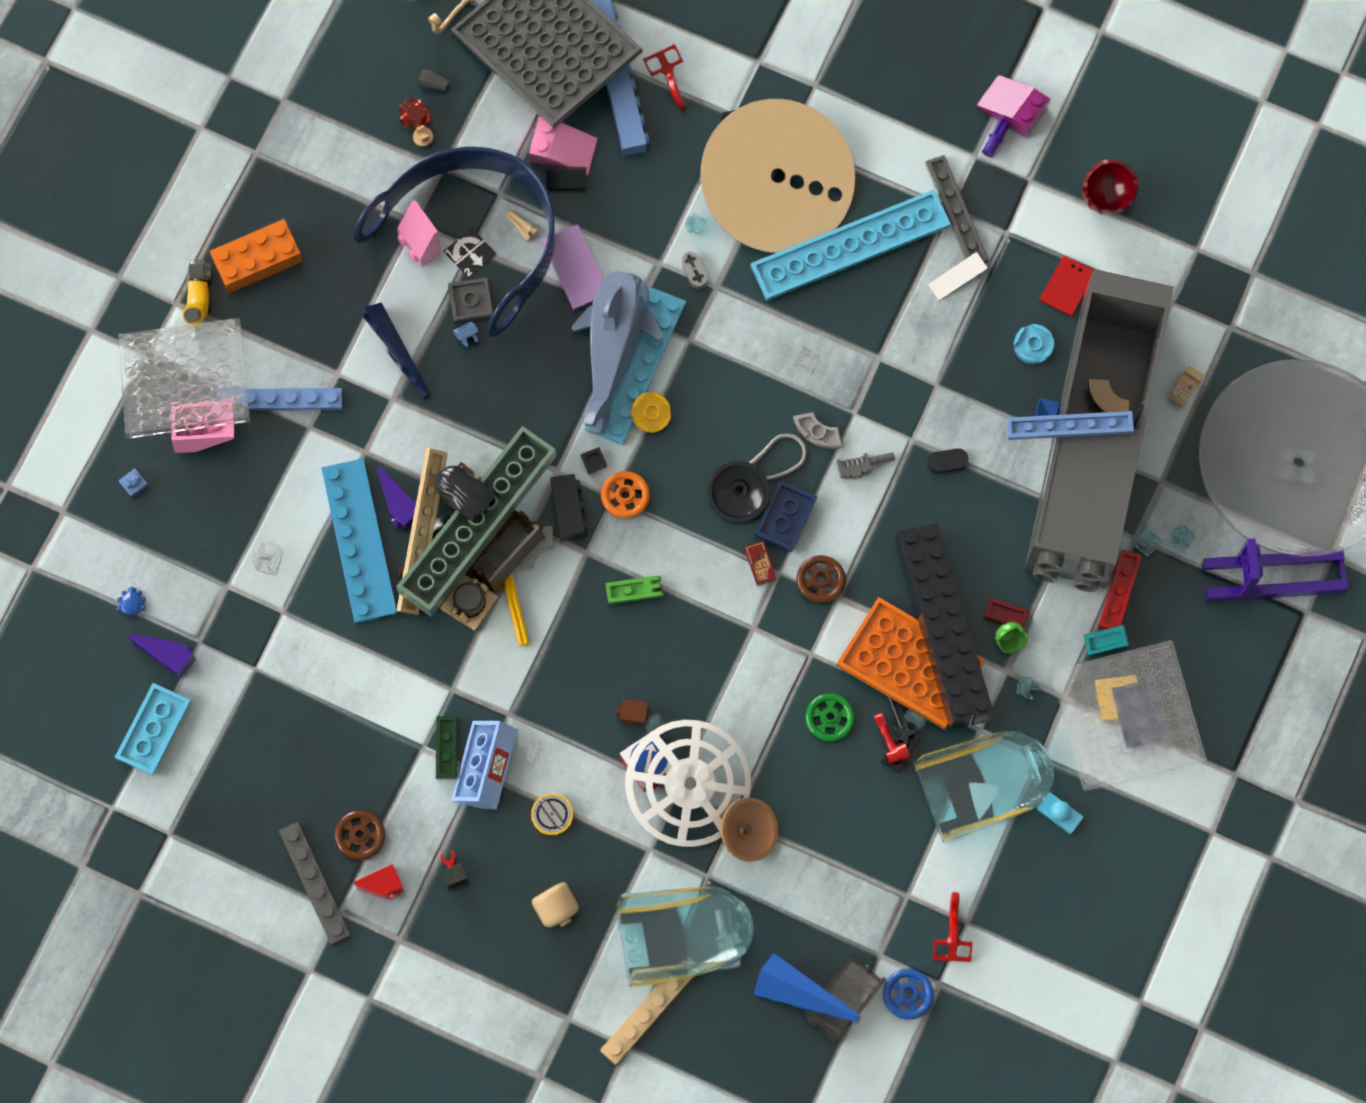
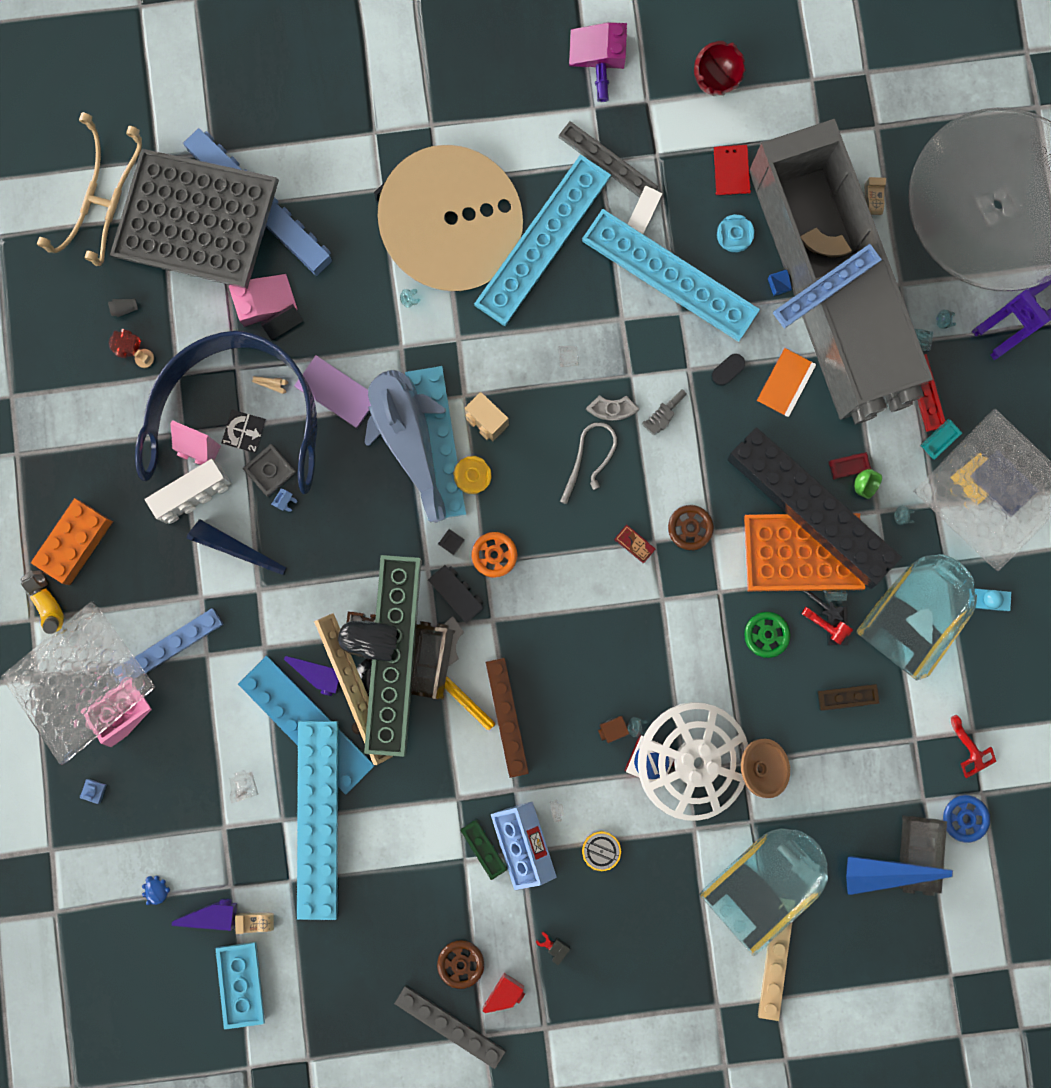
camera: 30 degrees left, 10 degrees up
piece [441,575,498,631] -> none
tan head [532,882,579,927] -> none
bright green hinge [605,576,664,605] -> none
red piece [643,44,686,110] -> none
light grey beam [681,251,707,289] -> none
black dish [708,461,770,522] -> none
dark blue plate [754,480,817,552] -> none
none -> white brick [145,459,232,524]
none -> tan leg [235,913,274,934]
none -> medium azure plate [297,721,338,920]
none -> tan brick [464,392,509,441]
none -> reddish brown brick [486,658,529,778]
none -> medium azure plate [582,209,760,342]
none -> orange sticker [757,348,816,417]
none -> dark brown plate [818,684,880,711]

